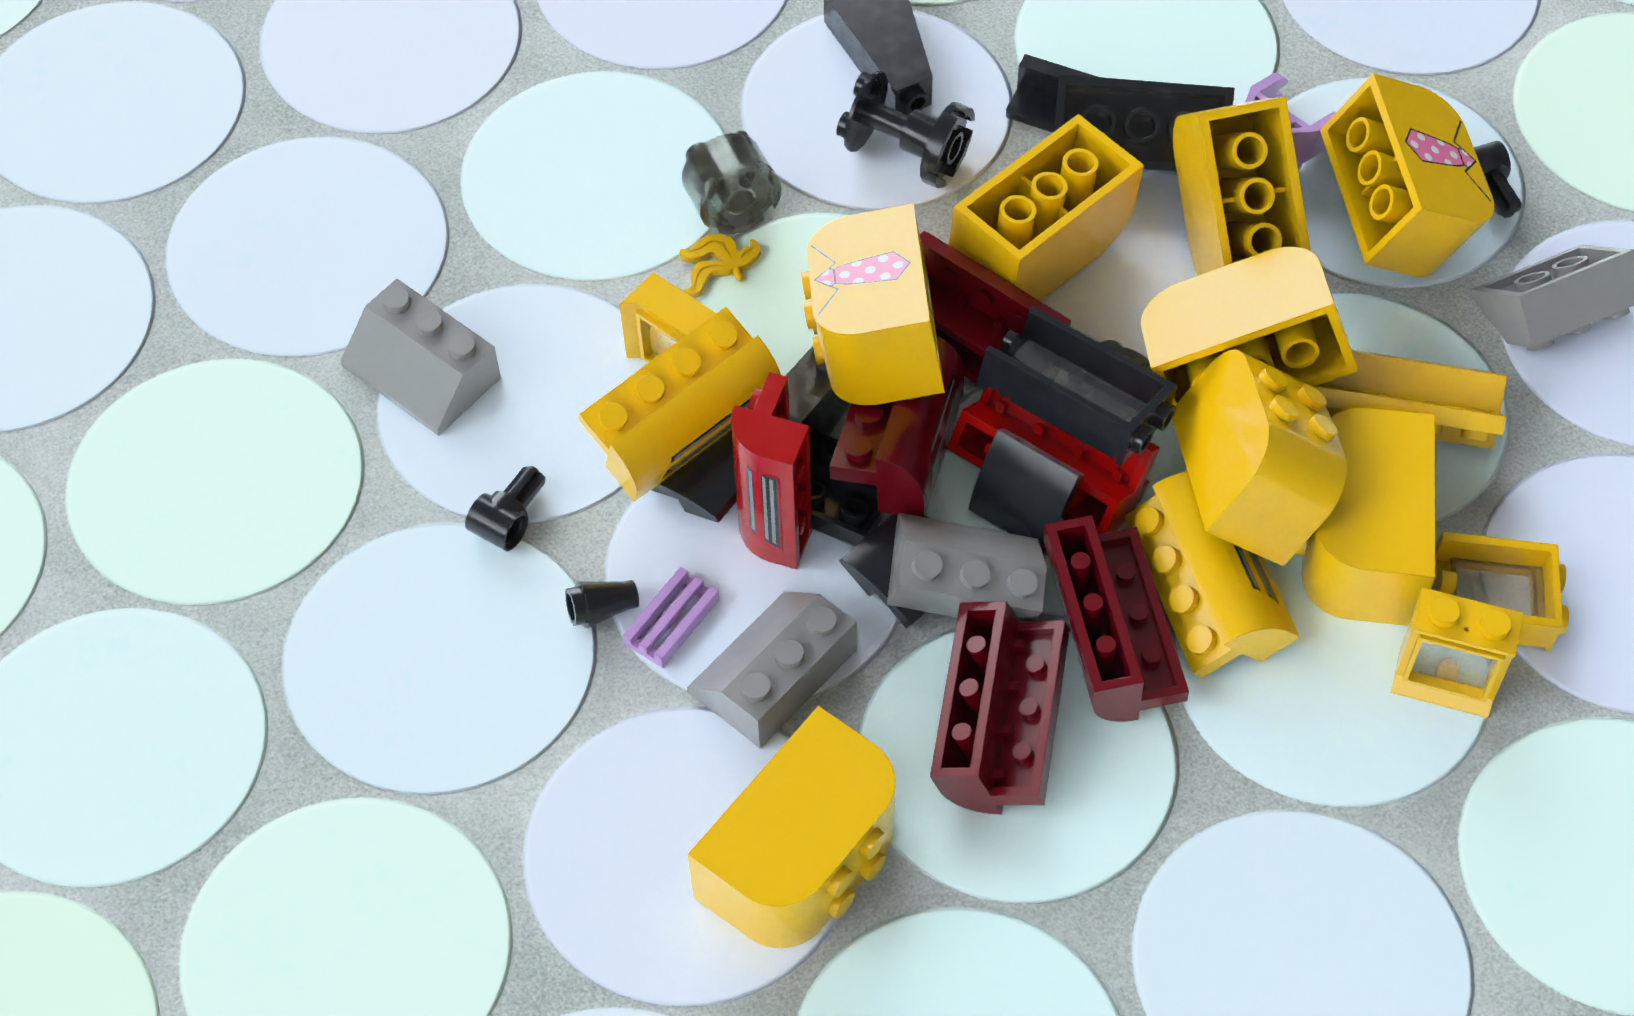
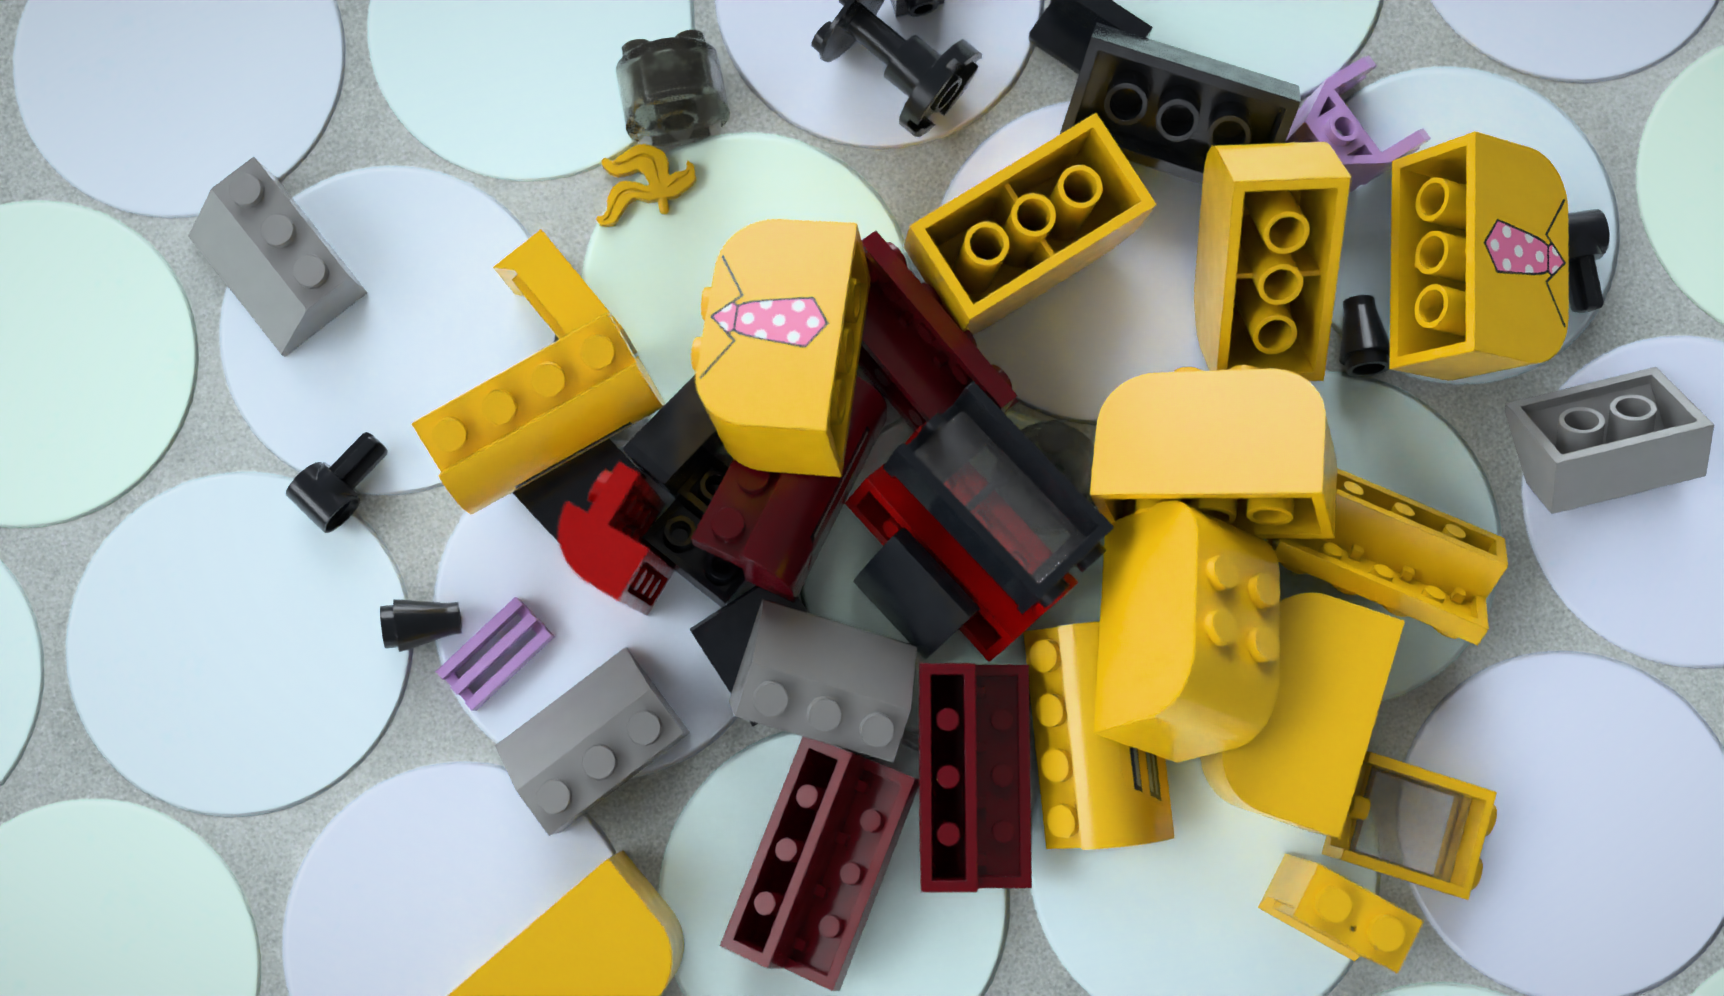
camera: 10 degrees right, 25 degrees up
none -> black cone [1339,295,1390,377]

